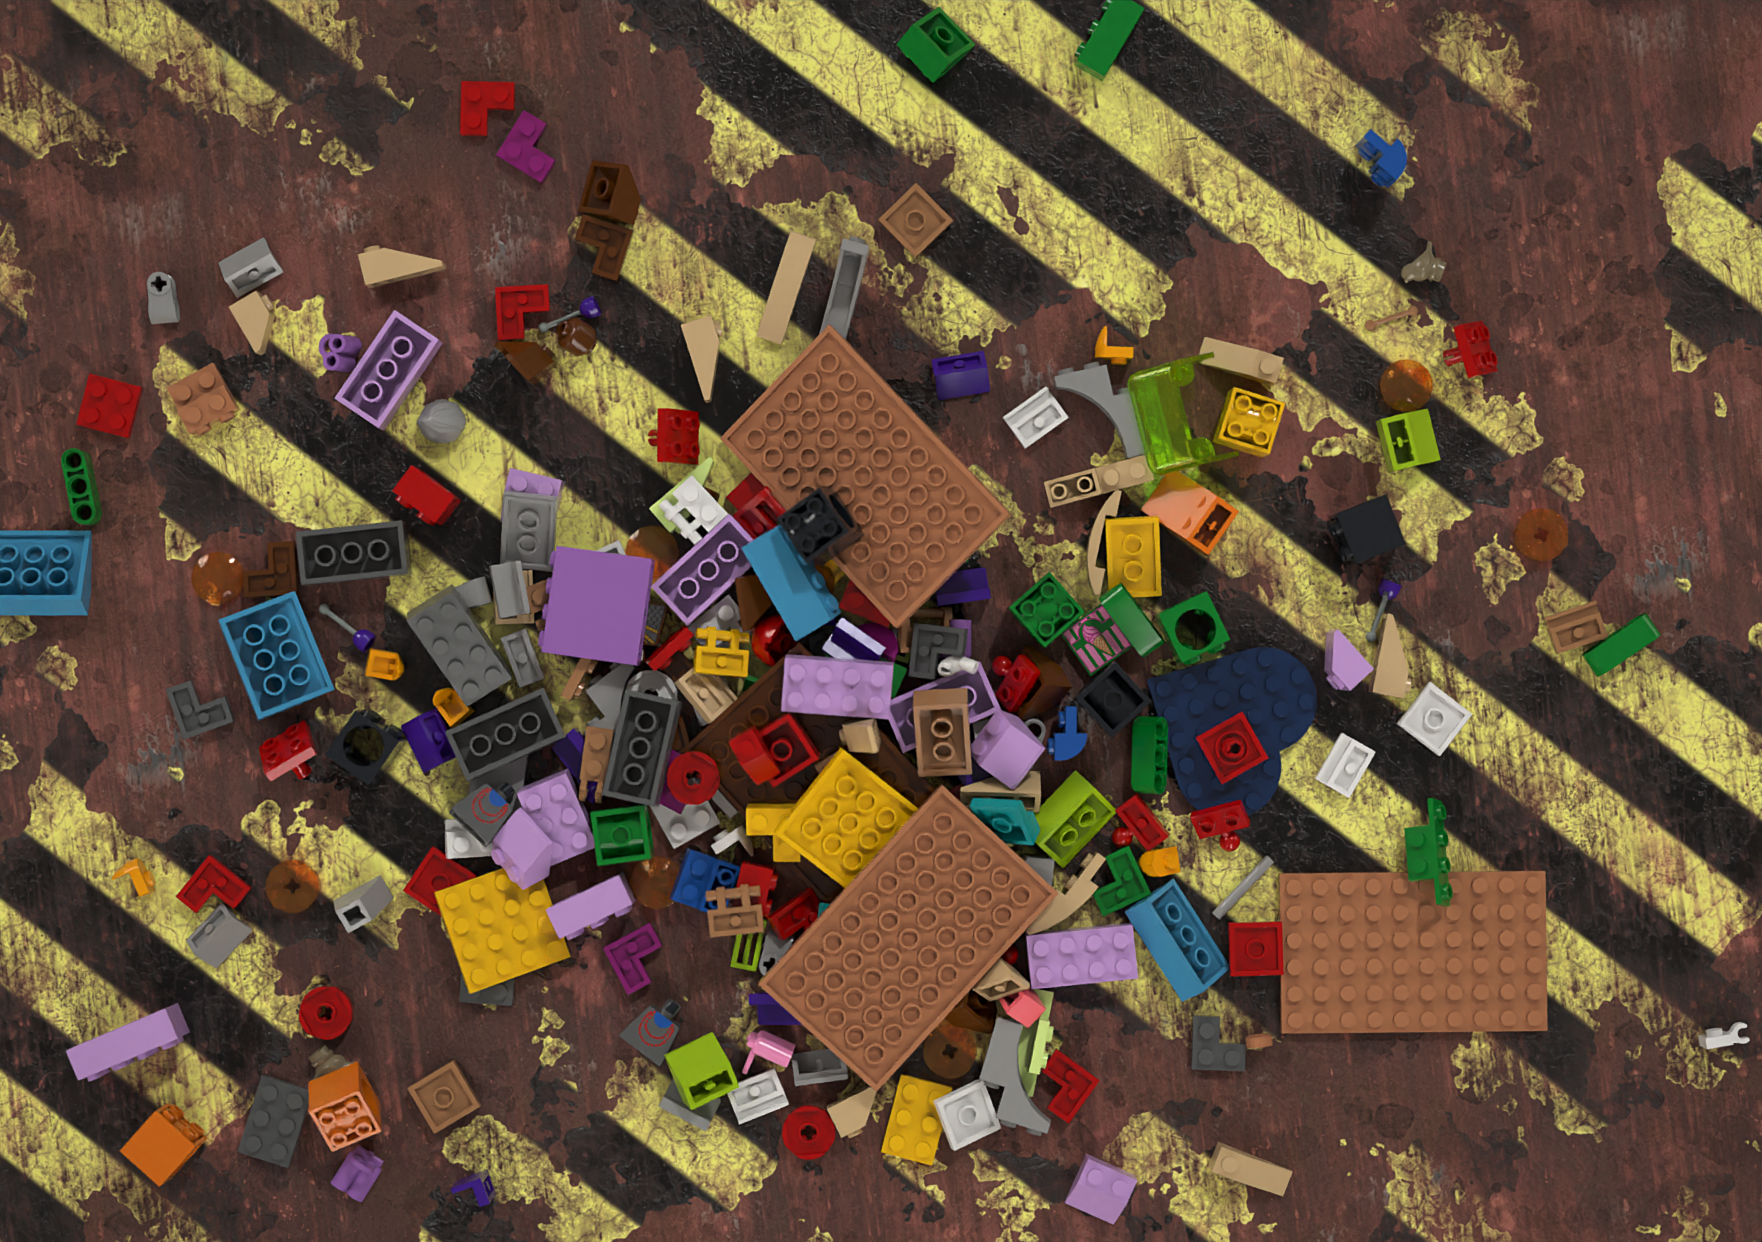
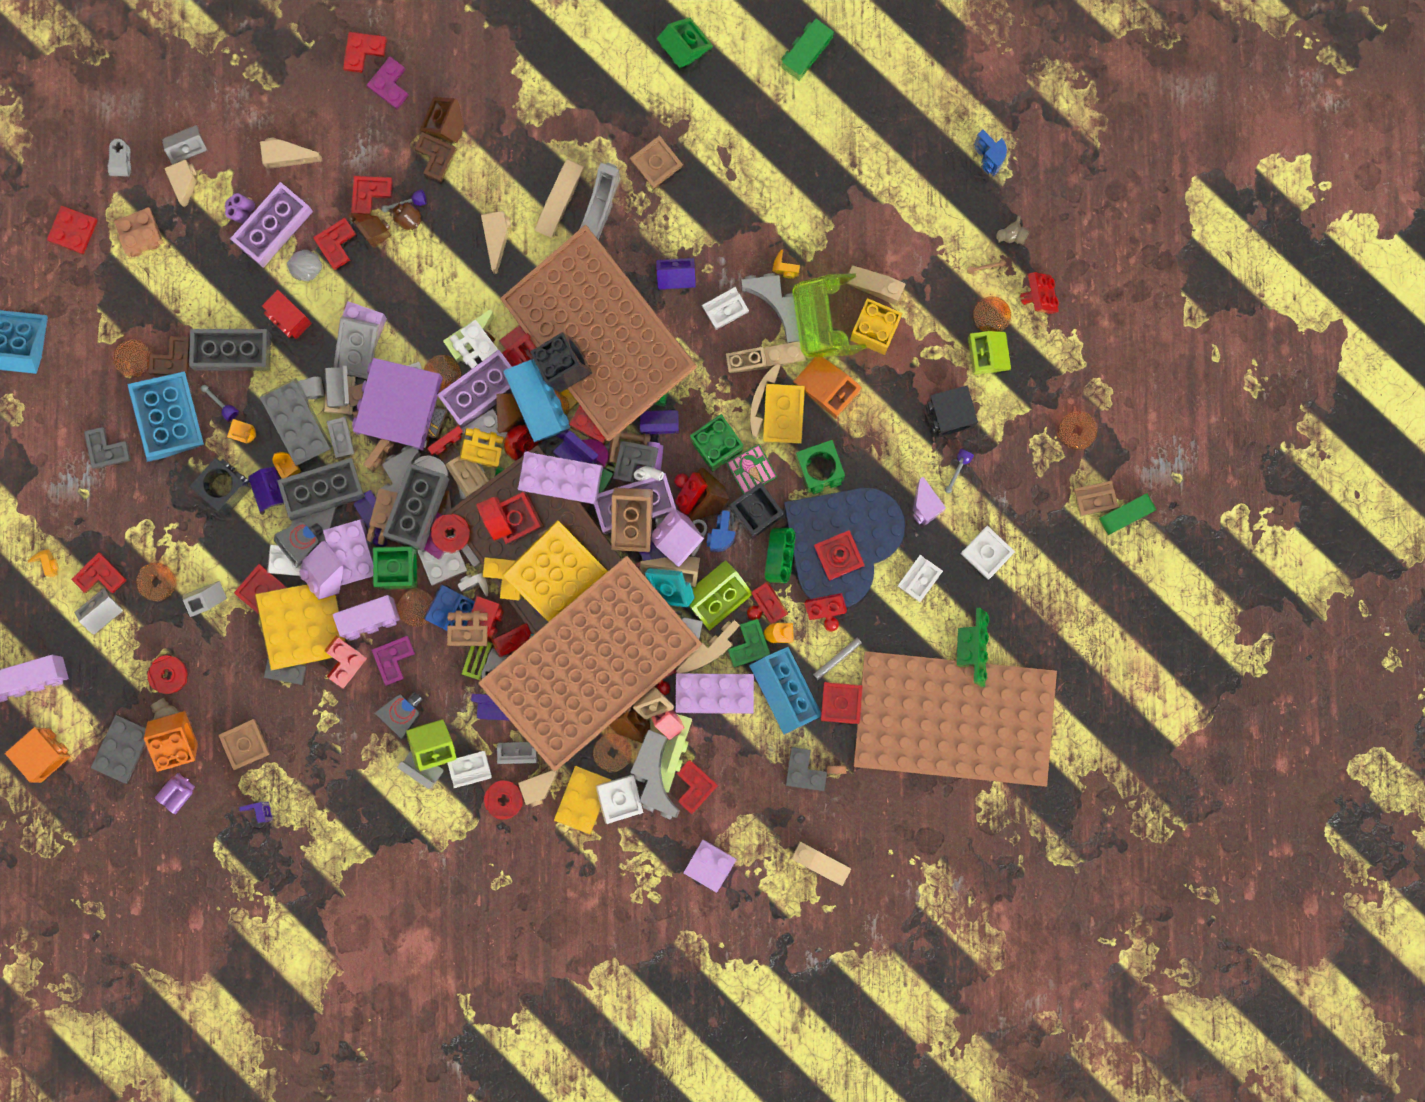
camera: 15 degrees right, 5 degrees down
green beam [61,448,102,525] -> none
red plate [259,720,317,782] -> none
red plate [648,408,700,465] -> none
bright pink piece [742,1030,796,1074] -> none
tan slope [839,717,881,753] -> none
green beam [1099,582,1165,658] -> none
tan slope [1368,614,1411,698] -> none
white plate [1698,1022,1750,1049] -> none
none -> red plate [313,218,356,270]
none -> plate [324,636,367,689]

